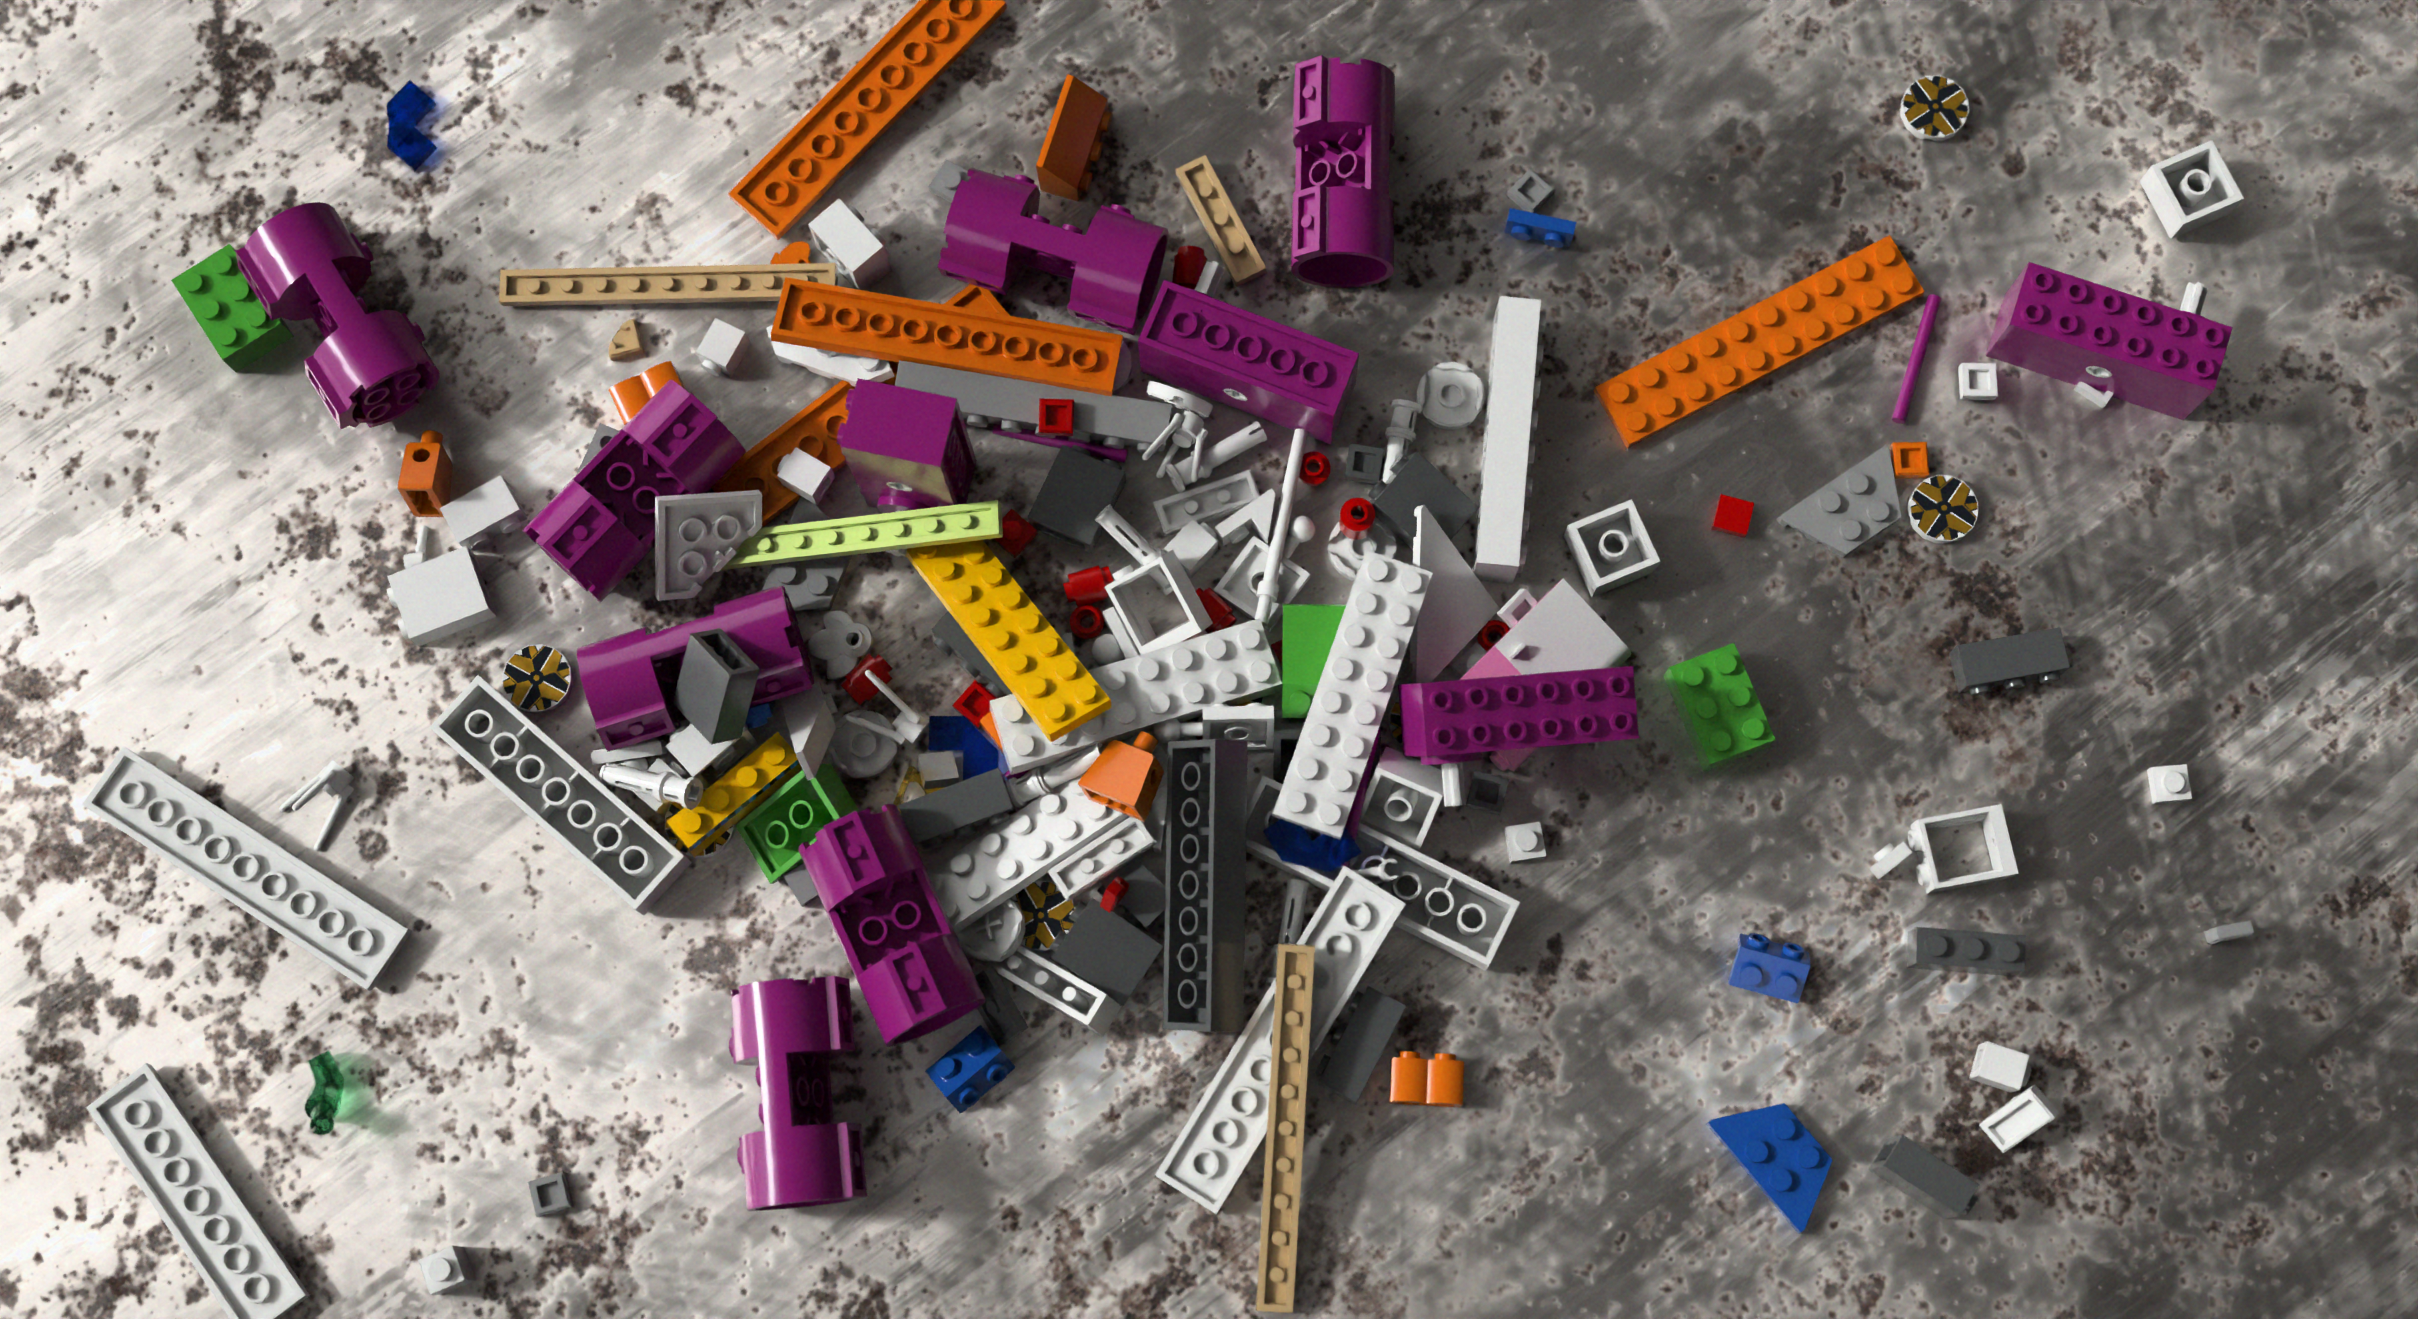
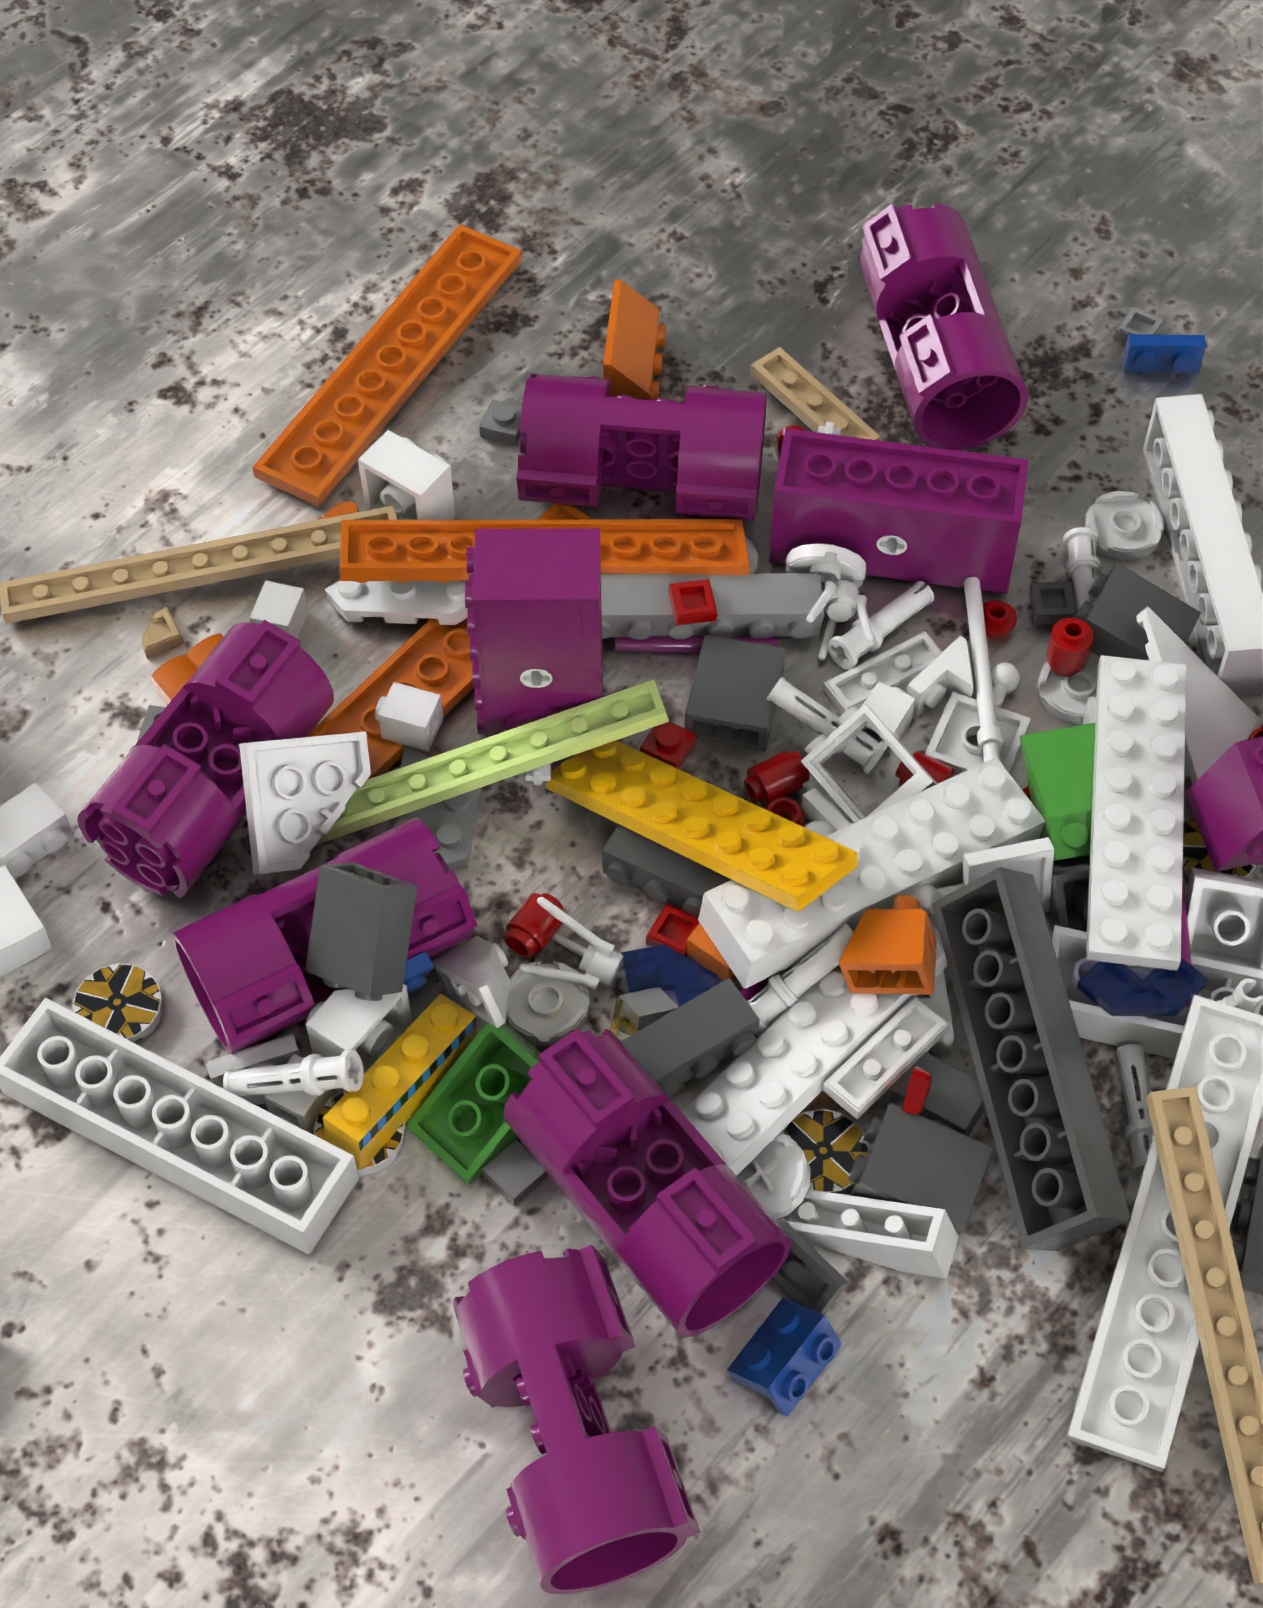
camera: 15 degrees left, 20 degrees down
white plate [807,611,874,680] -> none

